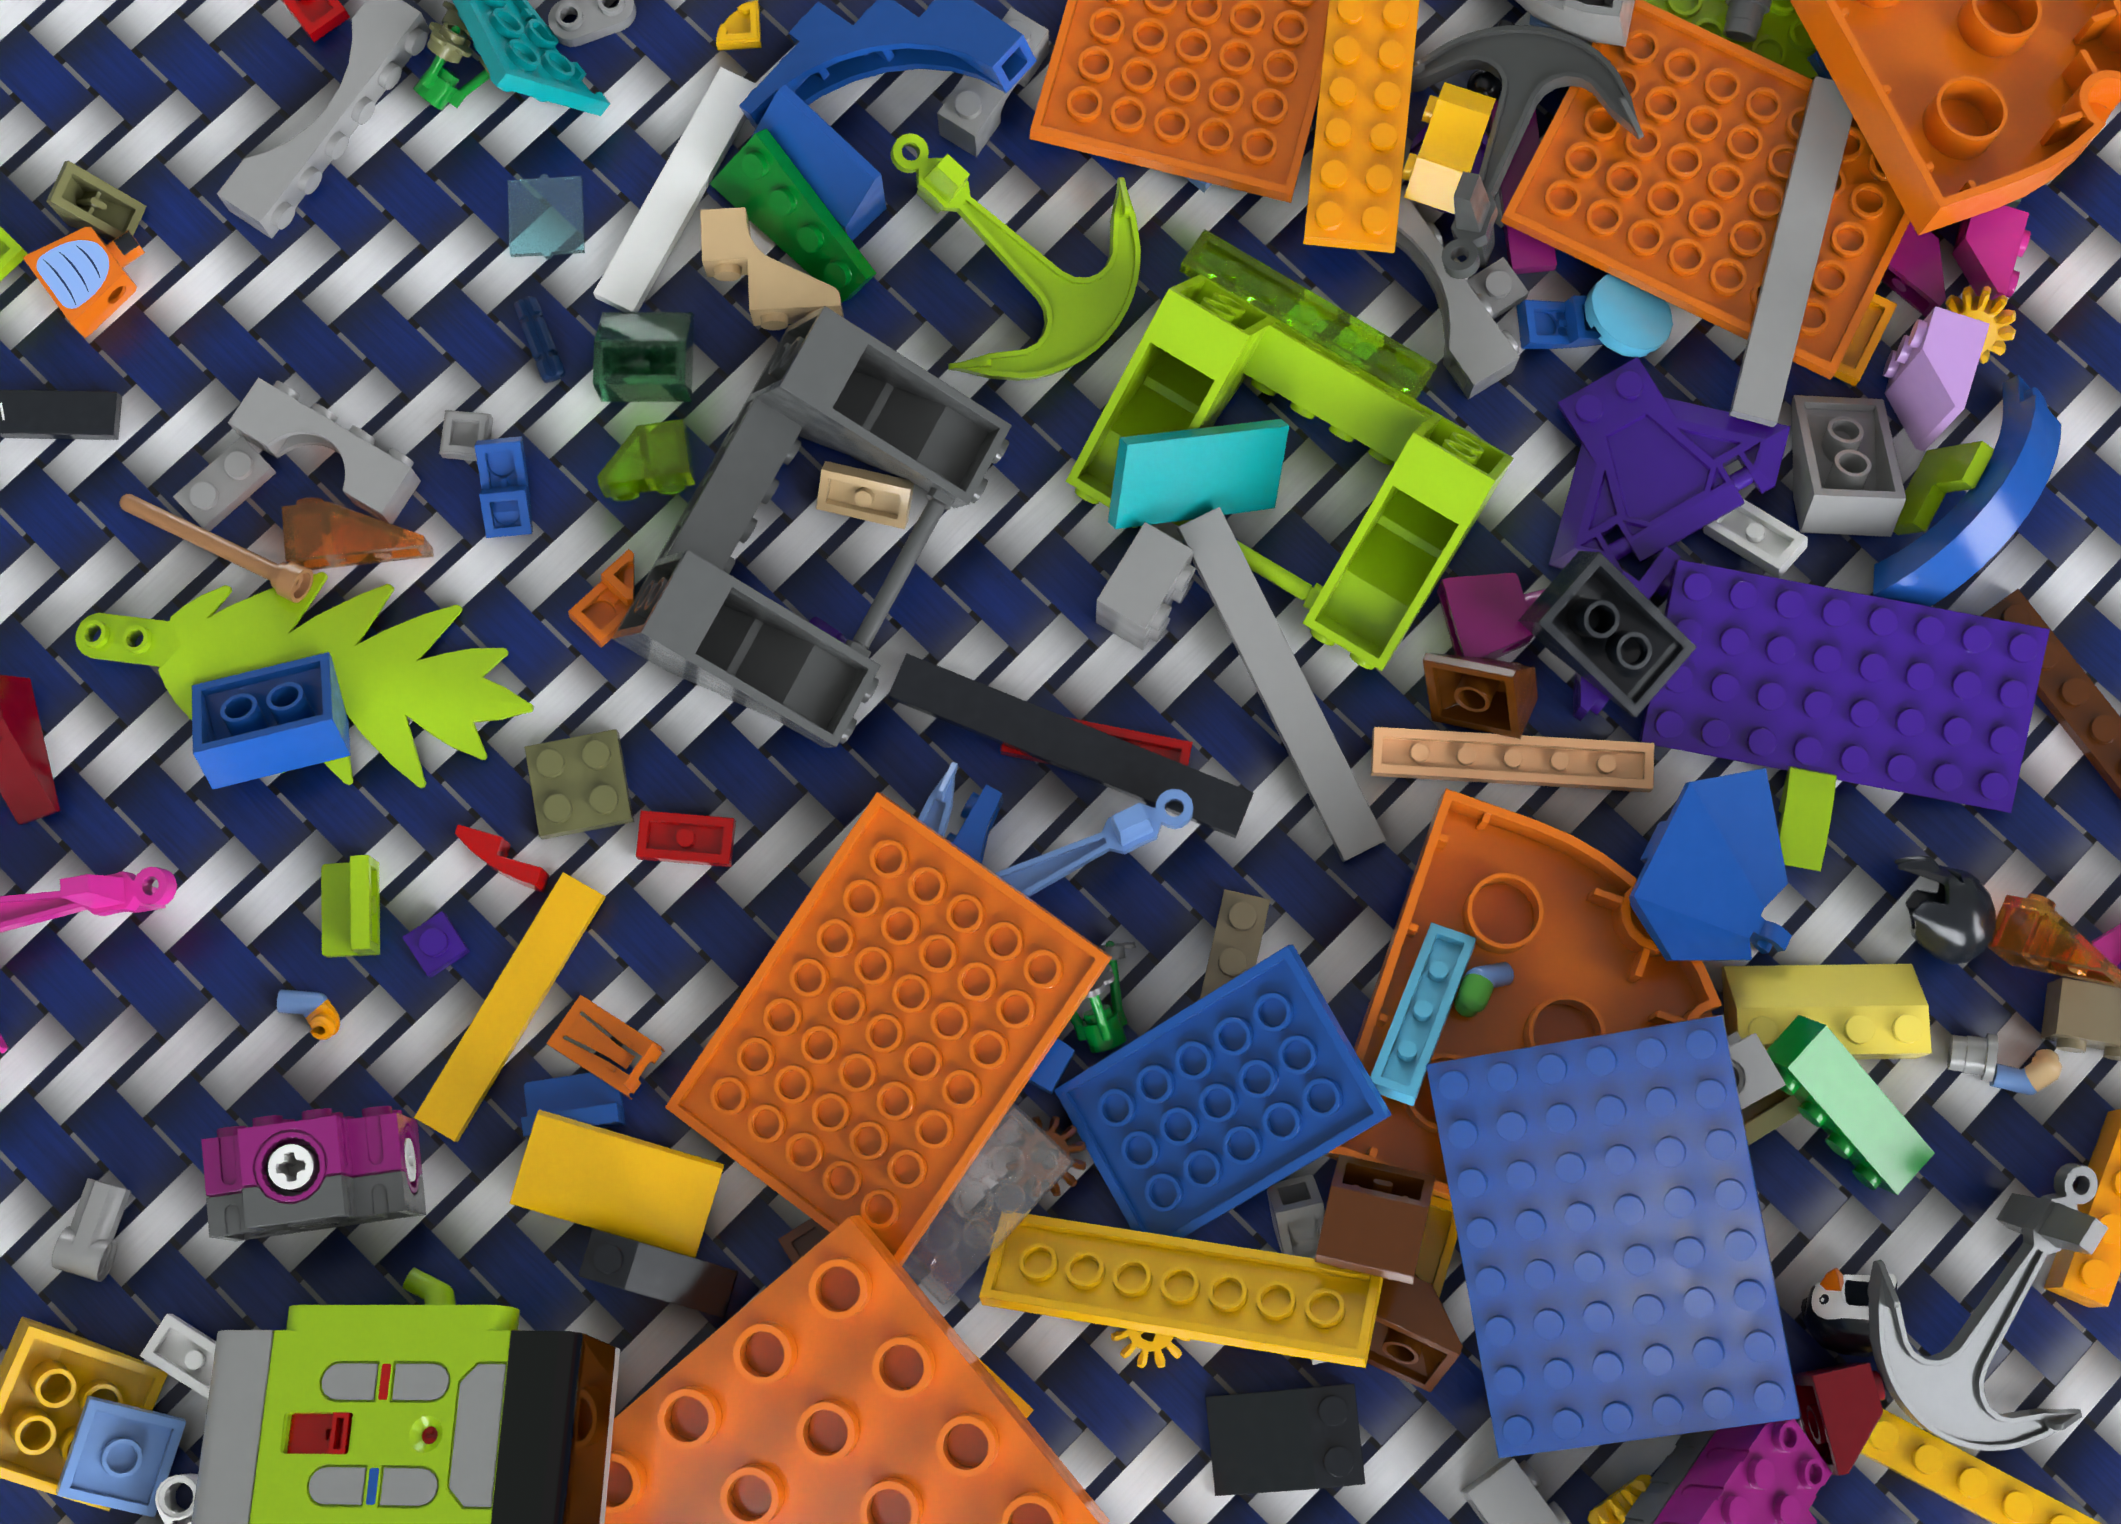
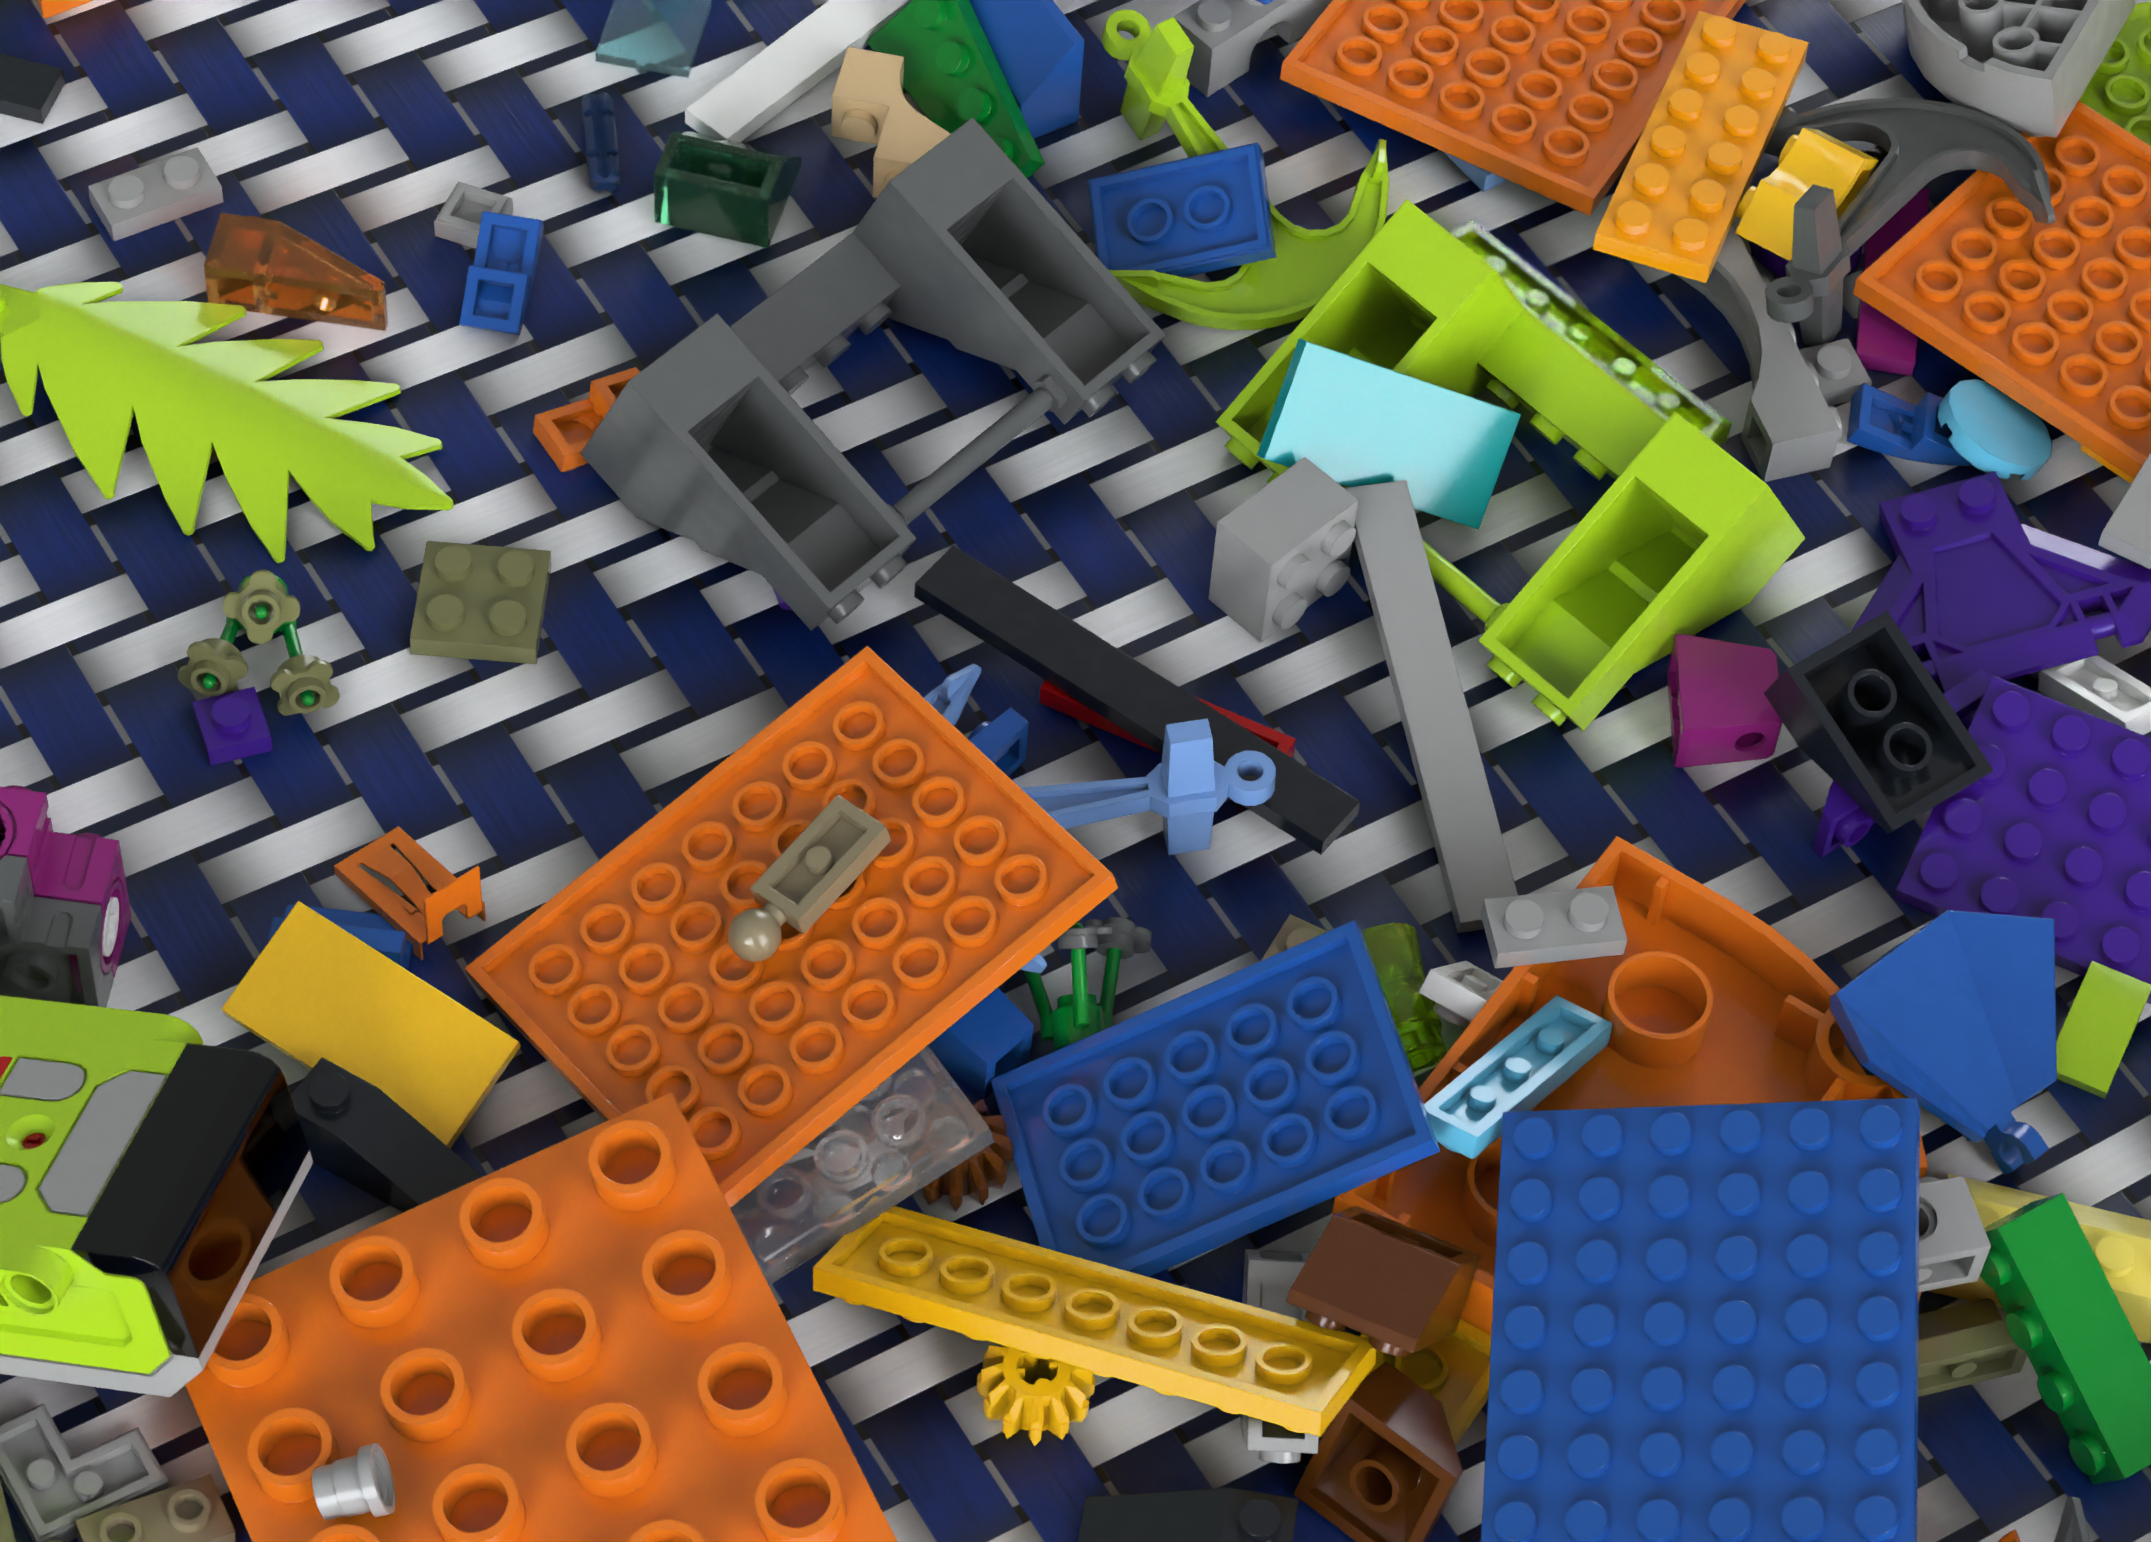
camera: 10 degrees right, 25 degrees down
medium nougat piece [119,494,313,603] -> none
blue slope [192,652,351,789] -> none
light grey arch [228,377,421,526] -> none
arm [277,989,340,1040] -> none
lime panel [321,855,380,958] -> none
yellow tile [414,872,606,1142] -> none
red slope [455,825,550,893] -> none
clear neon green slope [597,419,695,501] -> none
red plate [636,810,736,867] -> none
tan plate [816,461,914,529] -> none
light nougat plate [1371,727,1654,792] -> none
reddish brown slope [1423,653,1538,739] -> none
bright green arm [1454,962,1514,1017] -> none
none -> olive plant [178,570,340,716]
none -> dark tan plate [728,795,891,962]
none -> blue tile [1087,142,1277,277]
none -> clear neon green plant [1362,923,1447,1073]
none -> white plate [1419,961,1503,1027]
none -> light grey plate [1481,885,1627,969]

